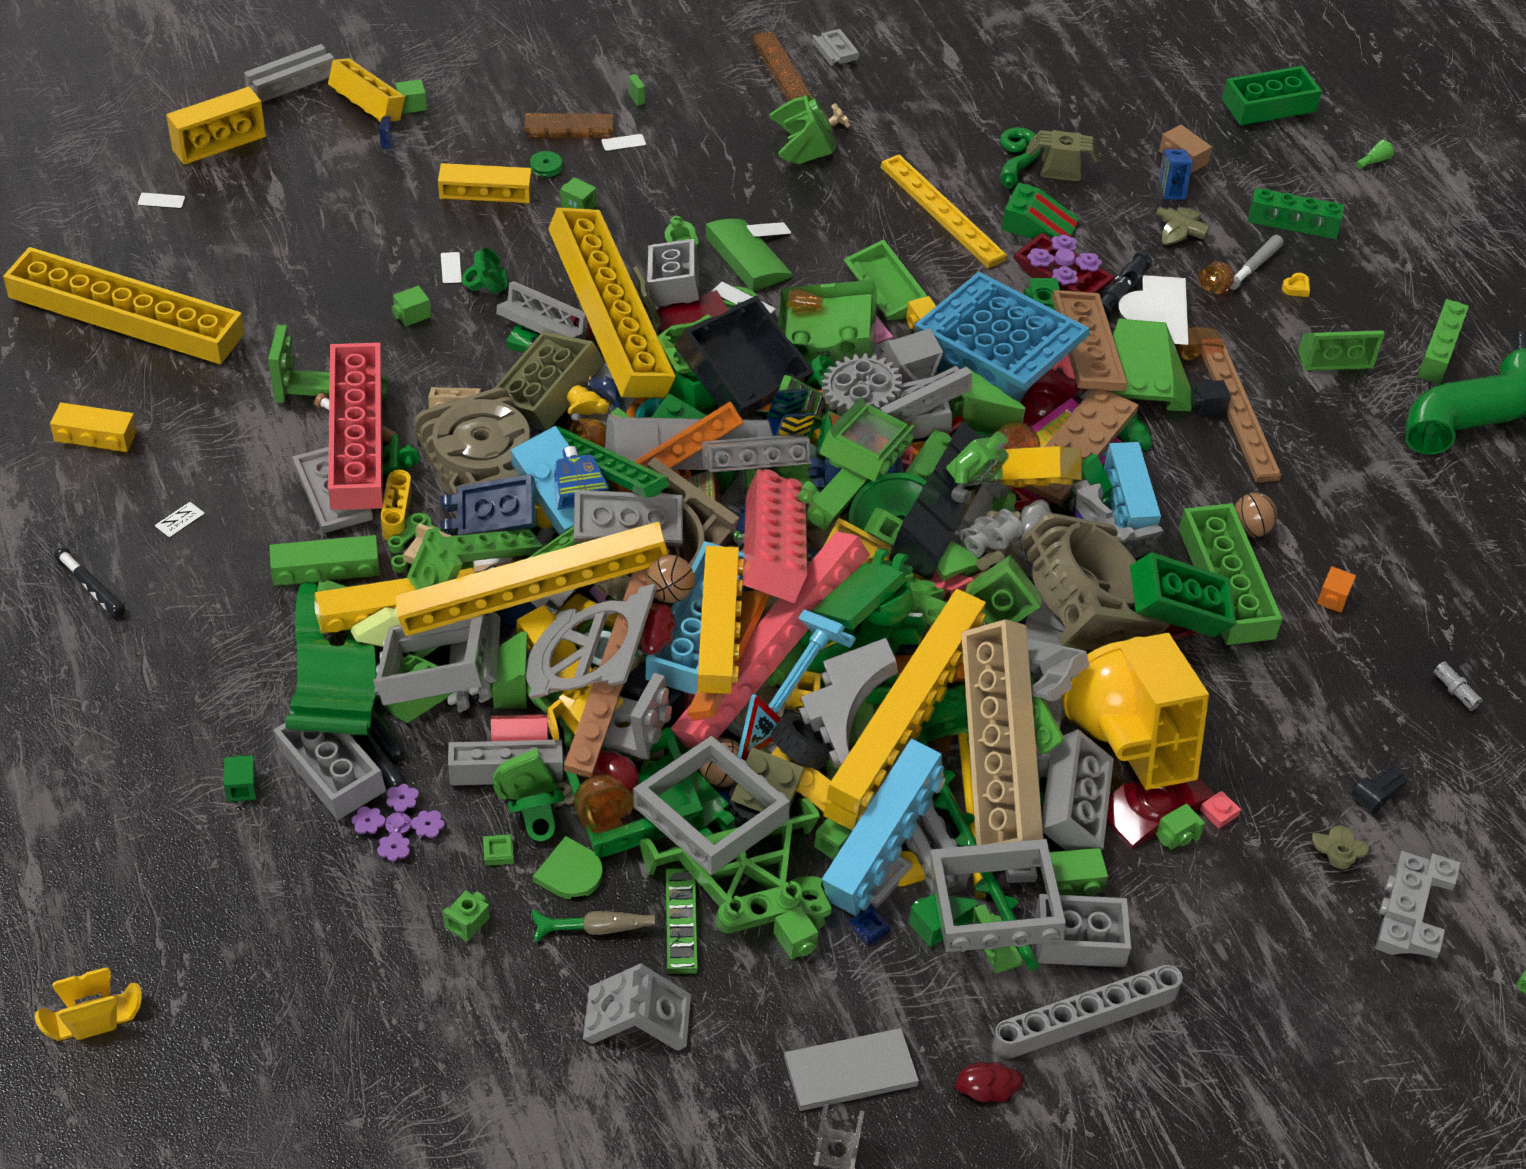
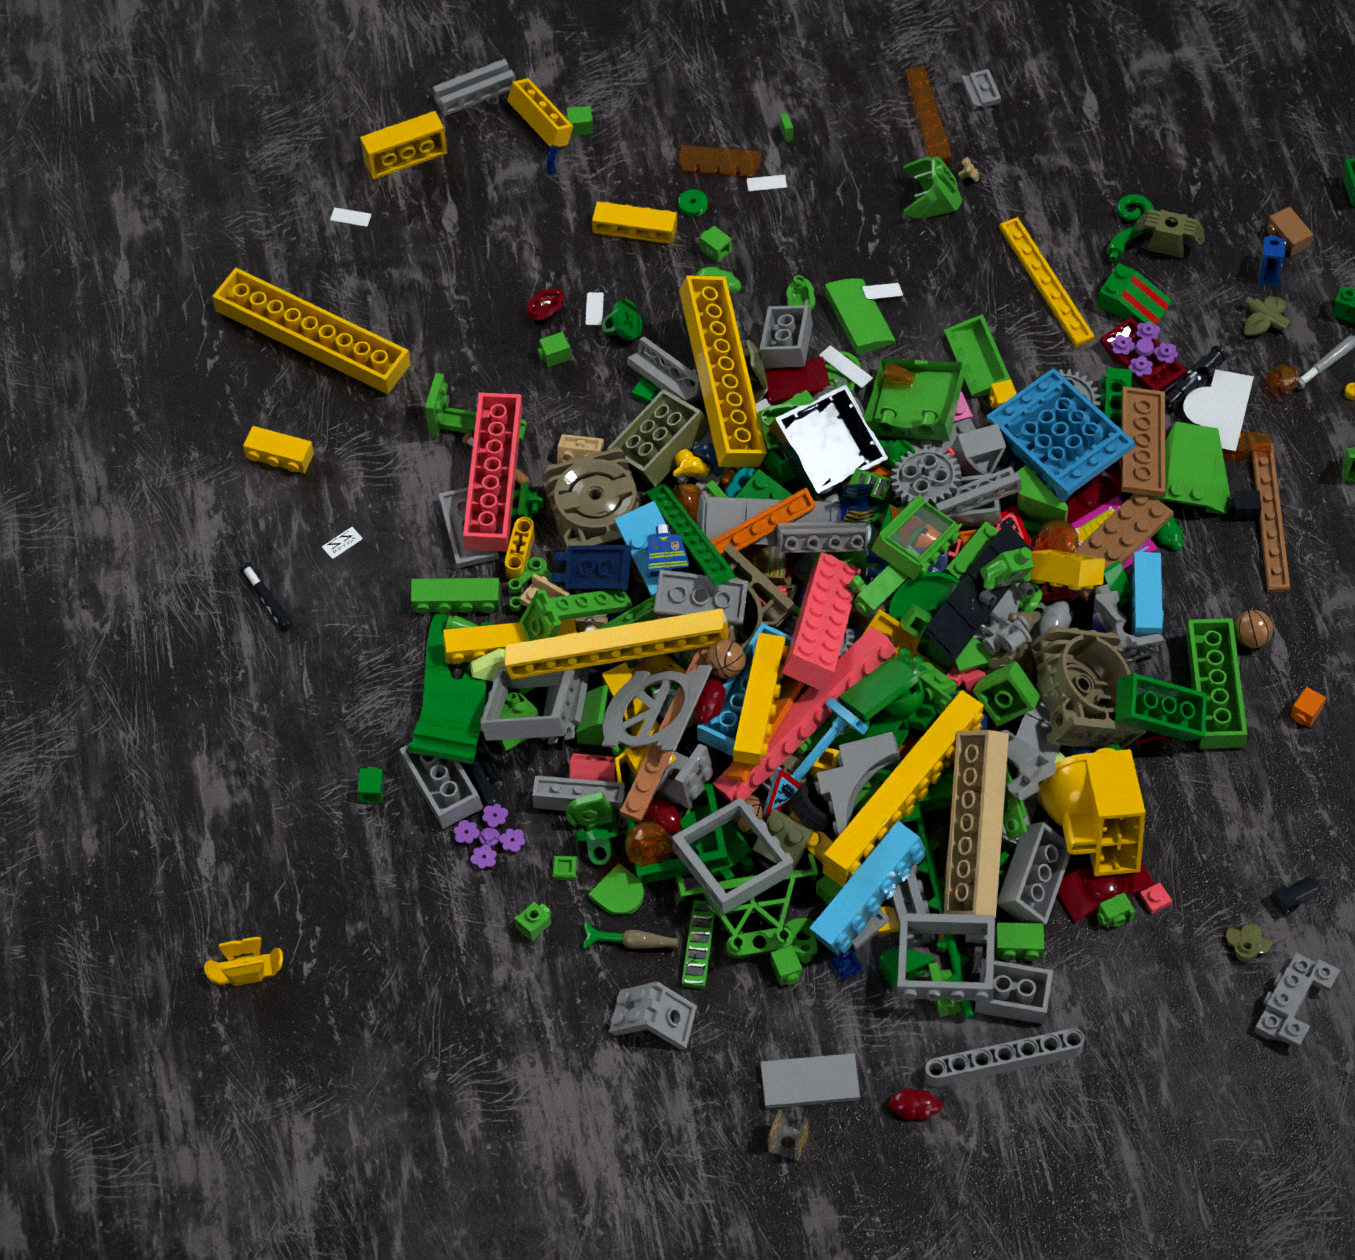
camera: 15 degrees right, 10 degrees up
none -> dark red arm [526,289,564,321]

